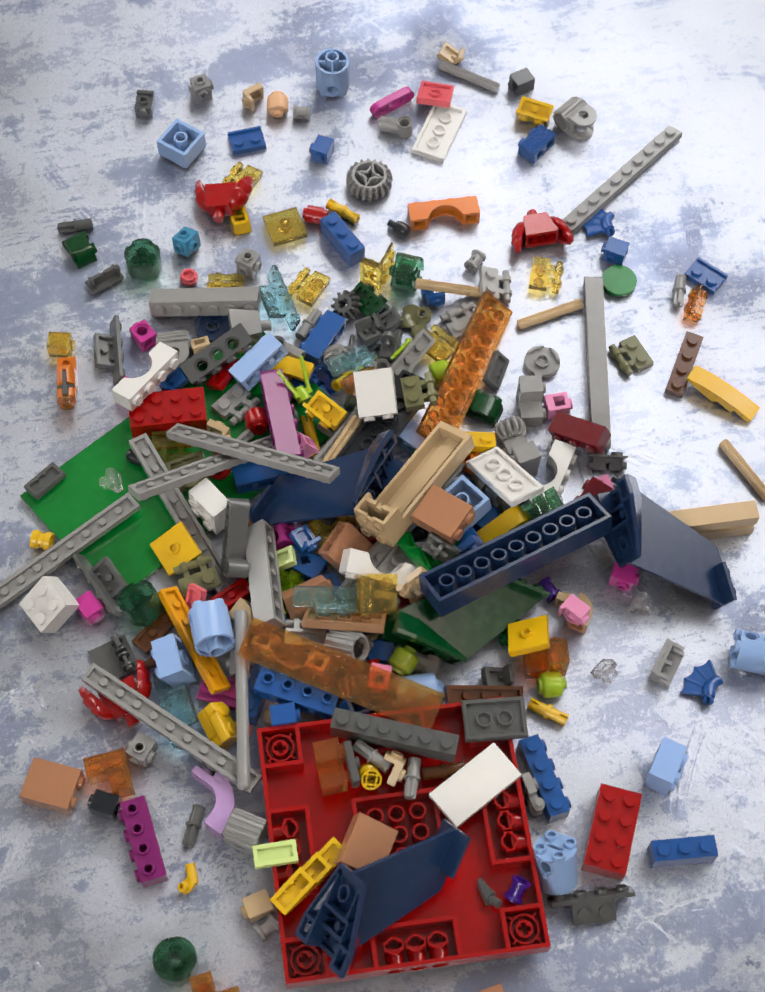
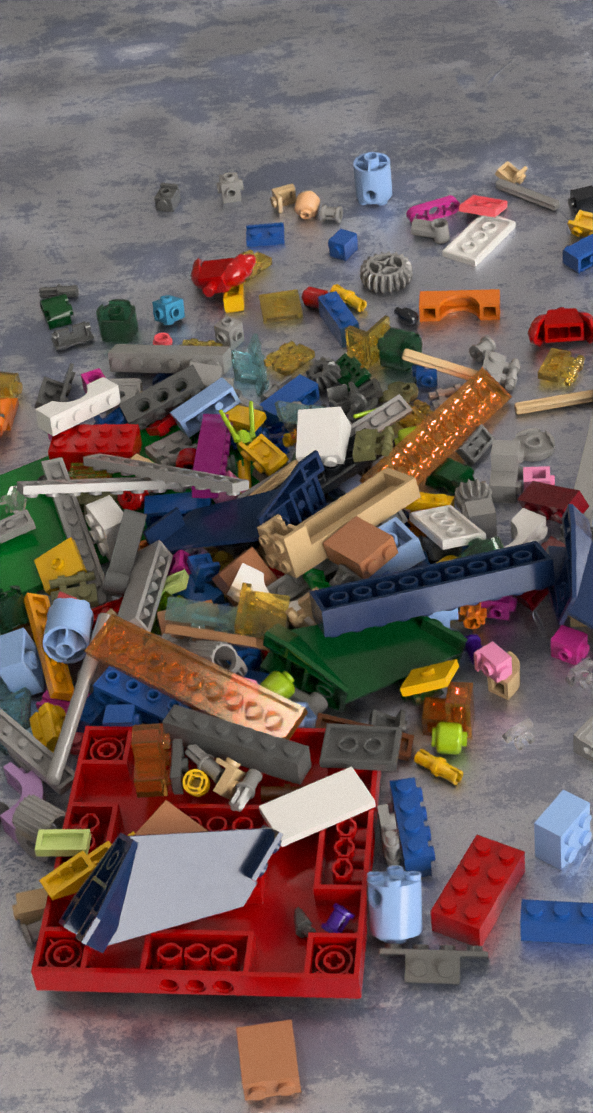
camera: 20 degrees right, 20 degrees down
light blue brick [157,118,206,169] -> none

